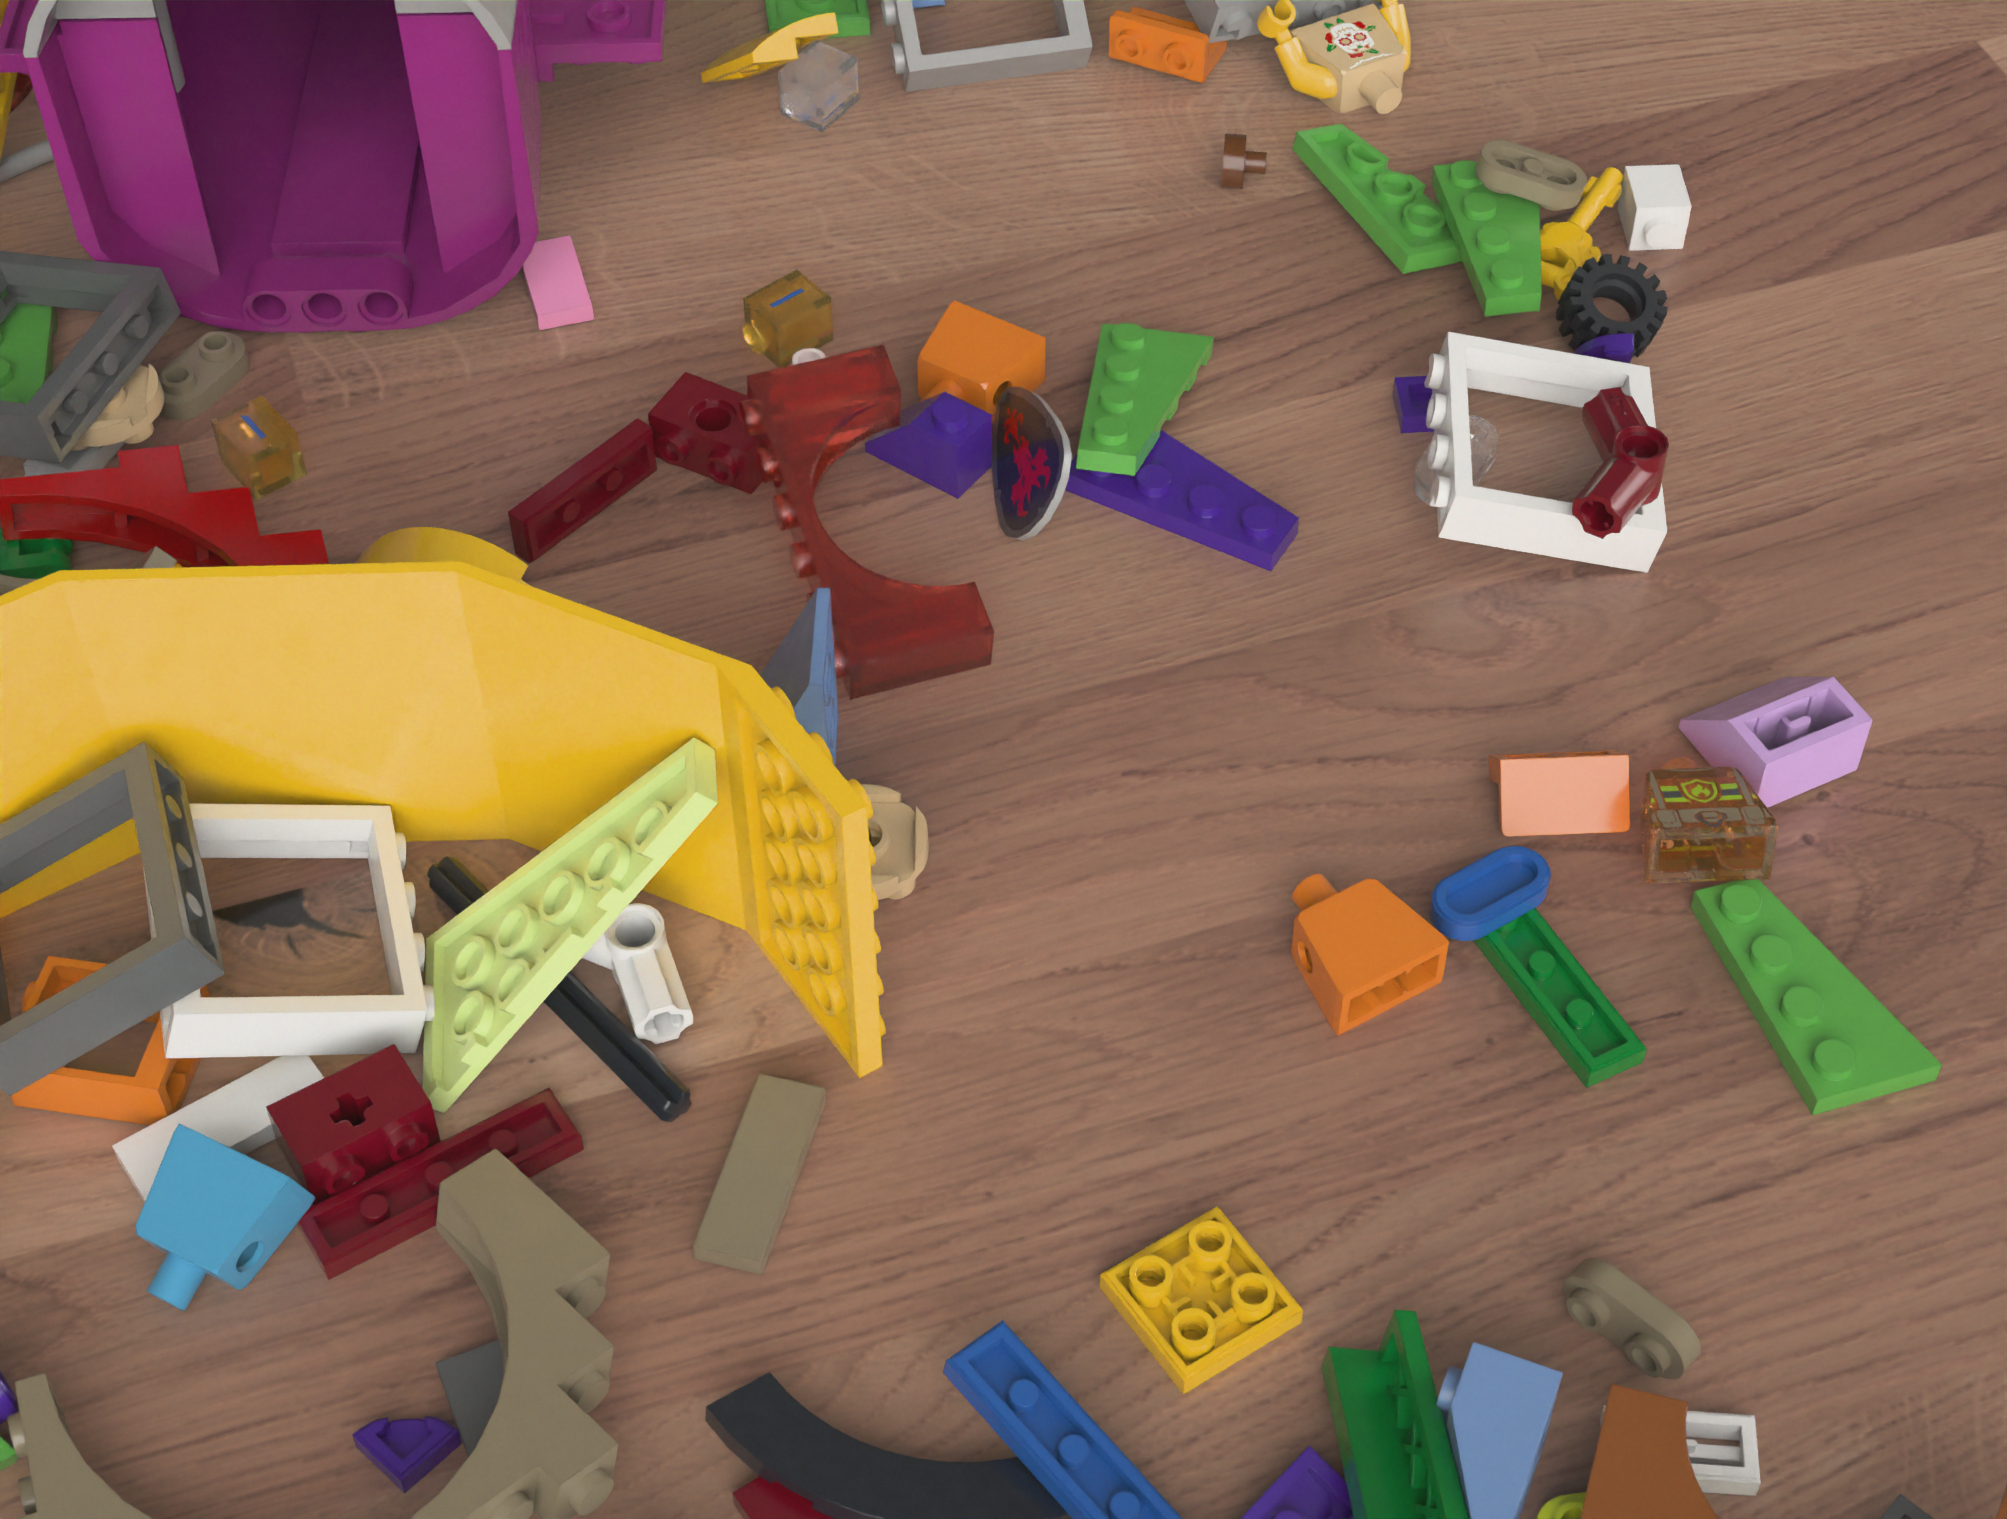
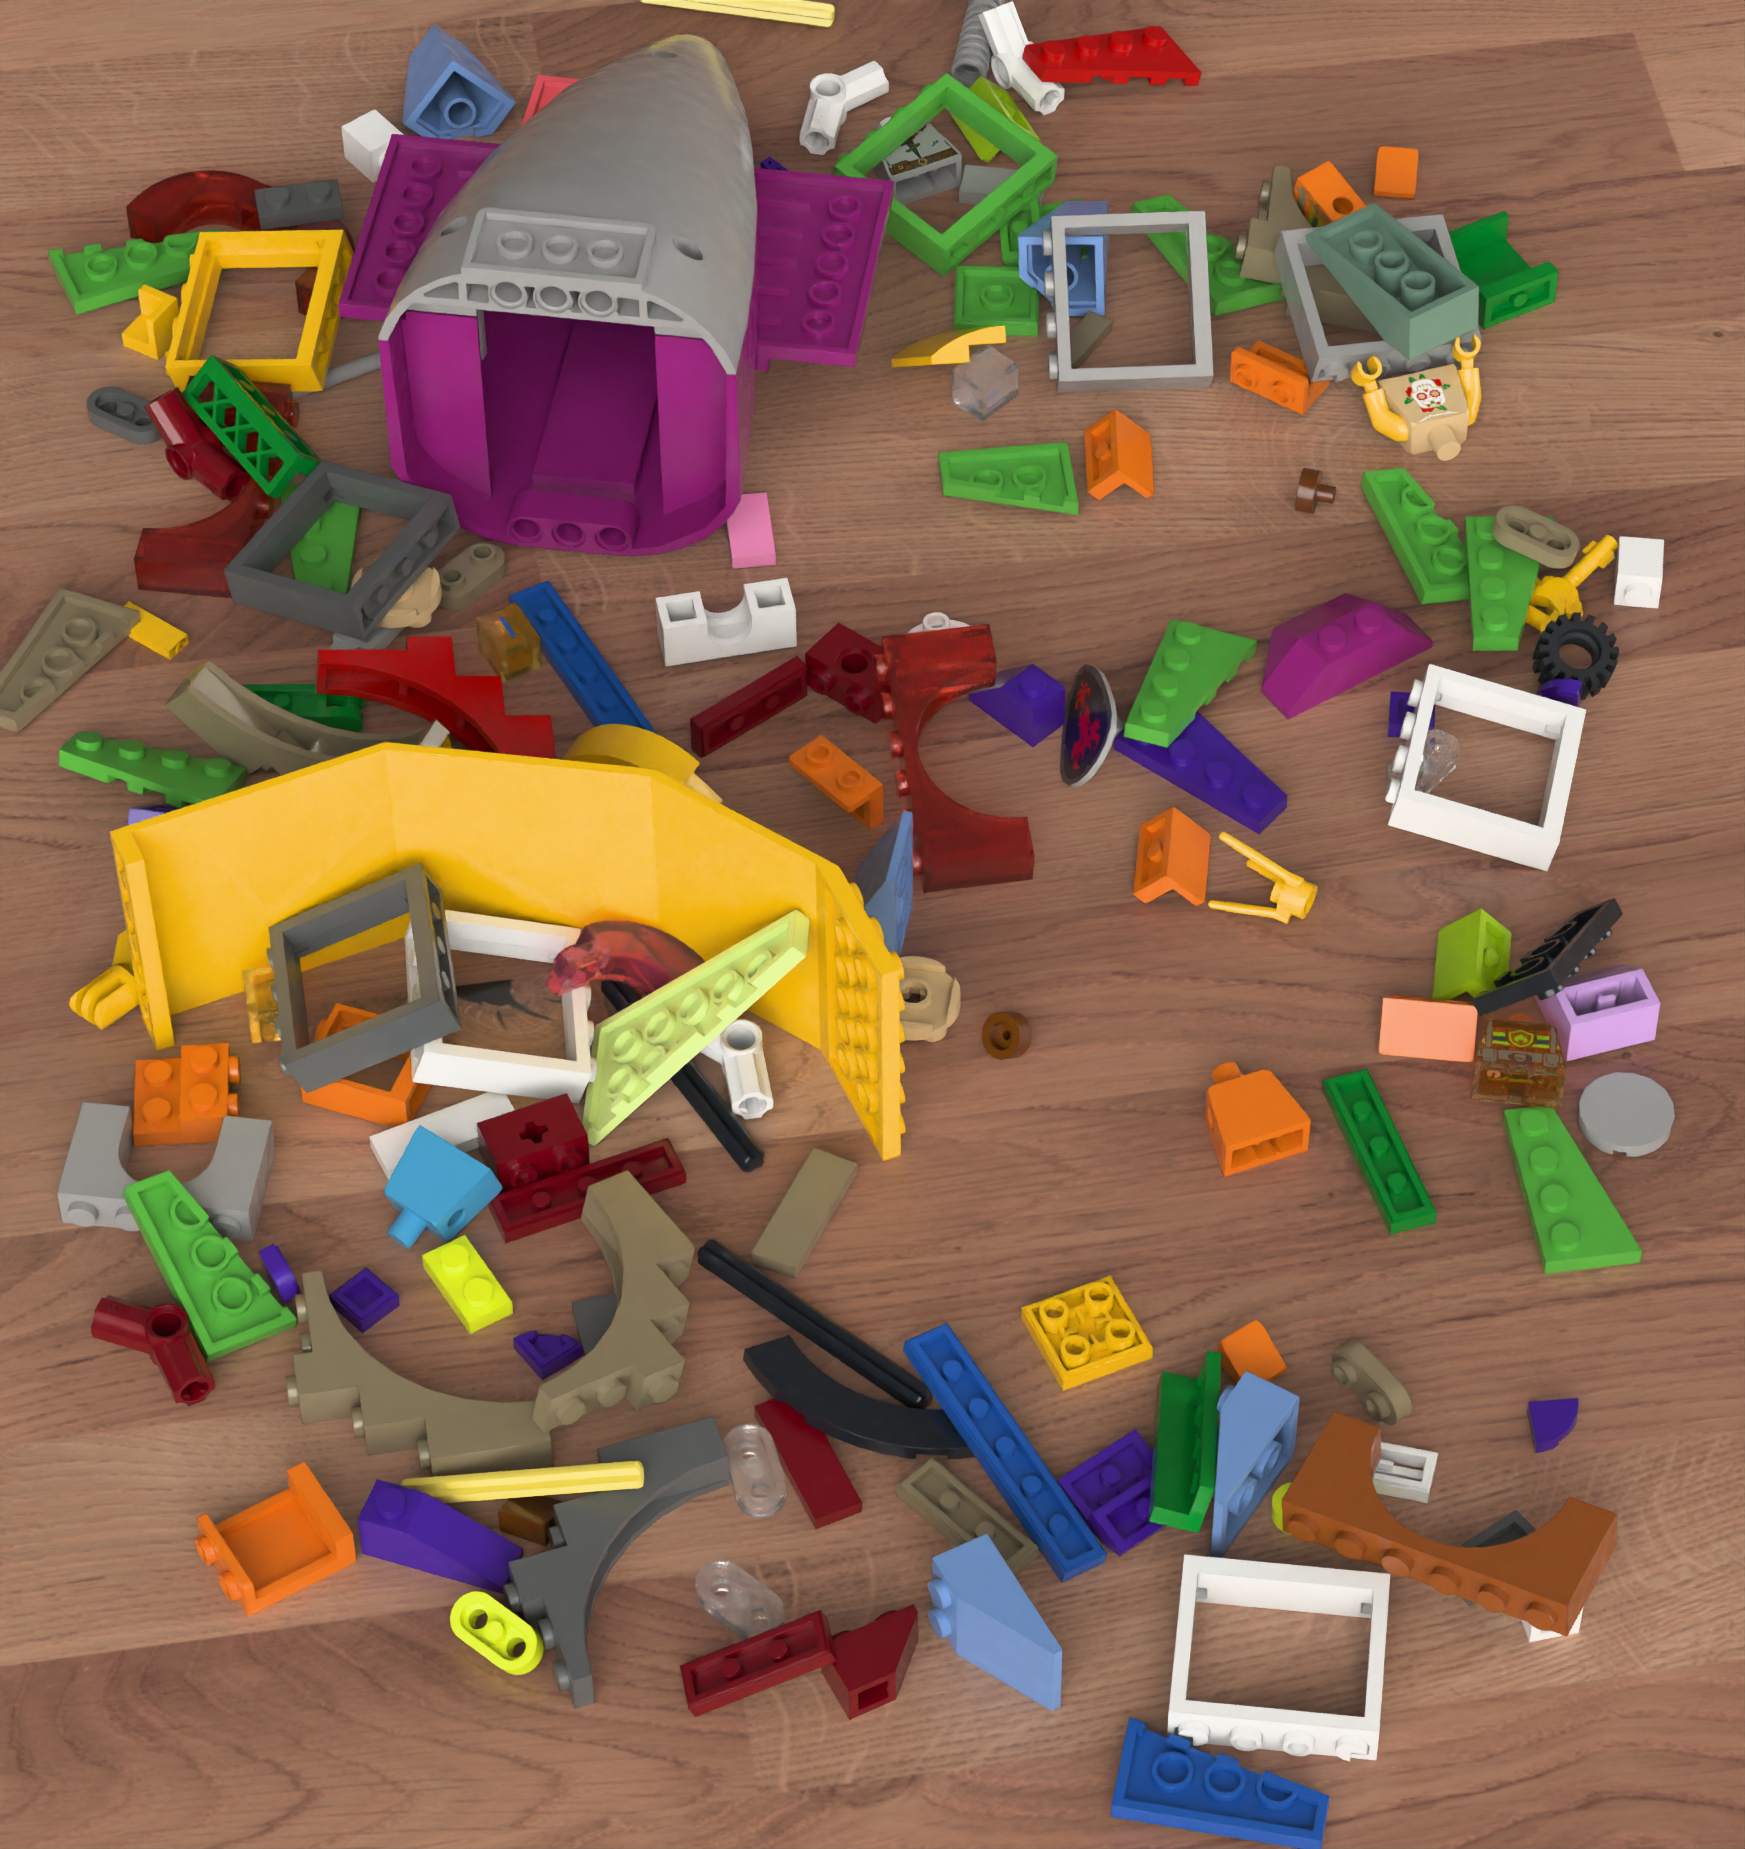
camera: 10 degrees right, 0 degrees up
clear yellow brick [742,269,834,369] -> none
orange torso [917,300,1046,423] -> none
blue tile [1429,846,1551,941] -> none
dark red piece [1572,387,1669,539] -> none
none -> dark purple tile [329,1267,400,1333]
none -> neon yellow plate [422,1235,513,1334]
none -> blue tile [509,581,657,734]
none -> arch [545,920,706,997]
none -> white arch [655,578,797,667]
none -> black axle [697,1239,933,1409]
none -> orange bracket [789,735,884,830]
none -> bright green wing [938,442,1079,515]
none -> reddish brown tile [982,1011,1031,1060]
none -> dark tan piece [1051,311,1113,369]
none -> orange panel [1084,409,1154,500]
none -> orange panel [1133,806,1211,906]
none -> yellow plant [1208,832,1318,924]
none -> orange slope [1218,1319,1287,1383]
none -> magenta wedge [1261,593,1433,720]
none -> lime panel [1432,908,1512,999]
none -> black wing [1472,898,1623,1016]
none -> dark purple tile [1527,1398,1579,1453]
none -> light grey tile [1578,1072,1675,1157]

